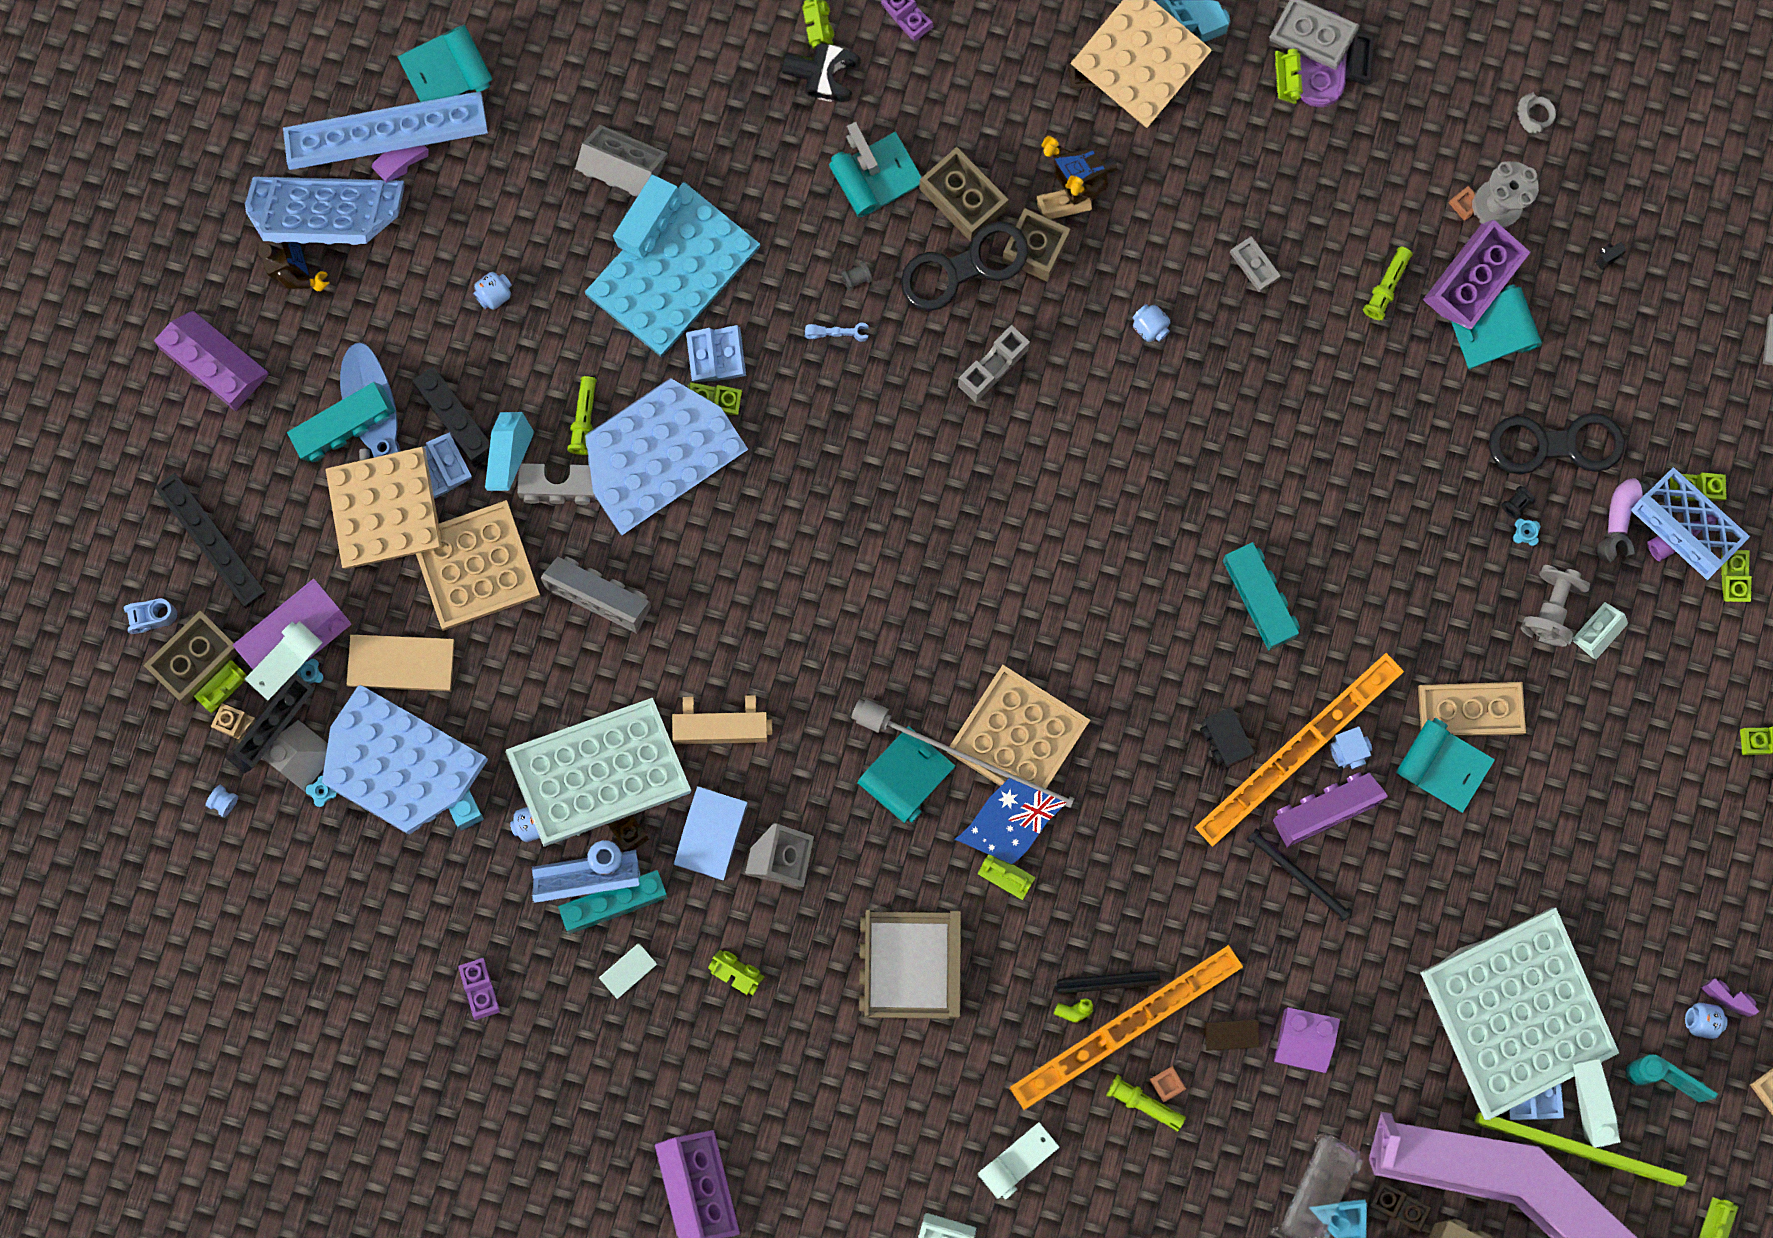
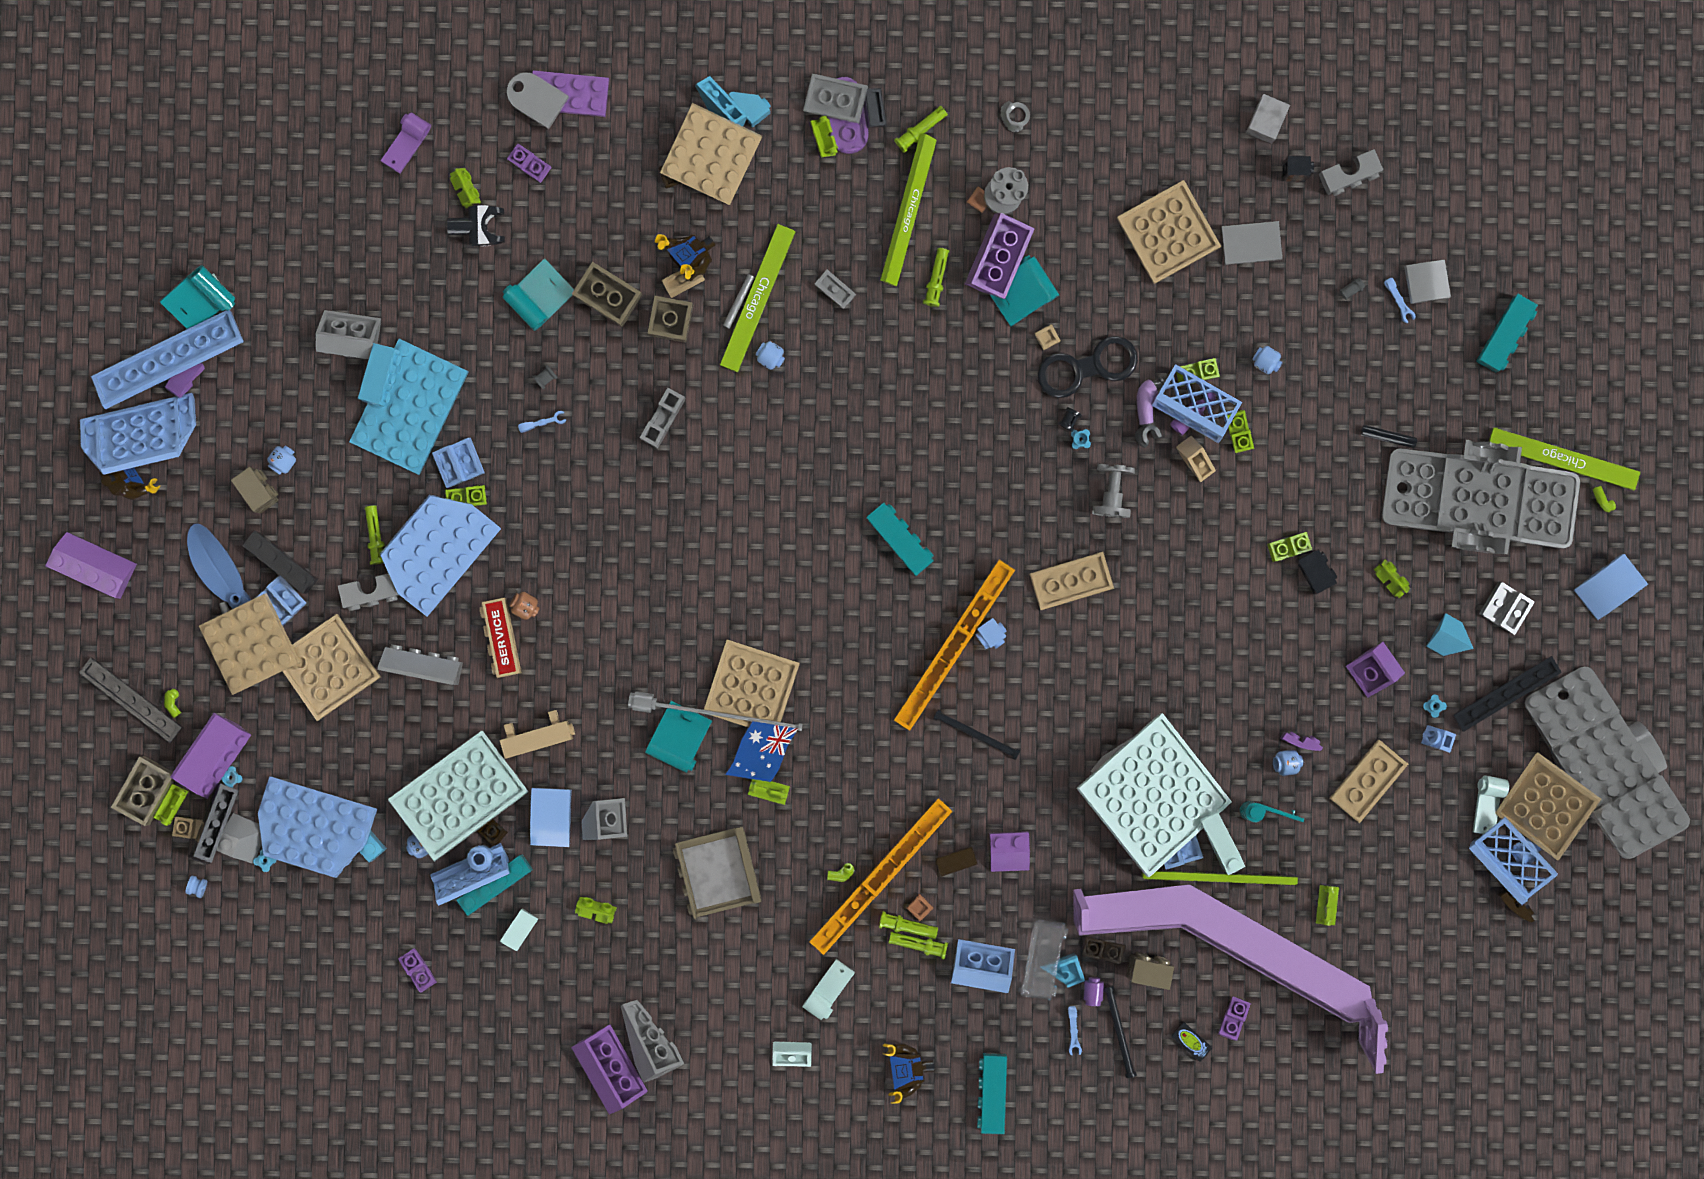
camera: 15 degrees left, 10 degrees up
light blue piece [124,598,177,634] -> none
light aqua door [245,621,323,701] -> none
teal brick [287,382,396,462] -> none
tan tile [347,635,455,691] -> none
medium azure slope [485,412,534,491] -> none
light grey plate [846,122,880,176] -> none
black bar [901,221,1029,311] -> none
black axle [1056,971,1161,994] -> none
black brick [1200,706,1254,770] -> none
medium lavender slope [1273,772,1387,848] -> none
teal door [1395,718,1495,813] -> none
light aqua slope [1572,602,1628,659] -> none
black plate [1595,242,1627,270] -> none
none -> lime arm [164,689,181,718]
none -> dark tan brick [231,467,279,514]
none -> brick [480,598,522,678]
none -> nougat head [509,592,539,620]
none -> light grey wedge [621,1000,684,1083]
none -> lime tile [720,224,796,373]
none -> light grey bar [723,274,755,329]
none -> lime tile [881,134,937,286]
none -> lime pin [889,932,948,960]
none -> lime pin [894,106,948,153]
none -> light blue slope [951,939,1015,993]
none -> tan tile [1035,324,1060,351]
none -> tan plate [1117,180,1221,284]
none -> tan slope [1176,436,1216,482]

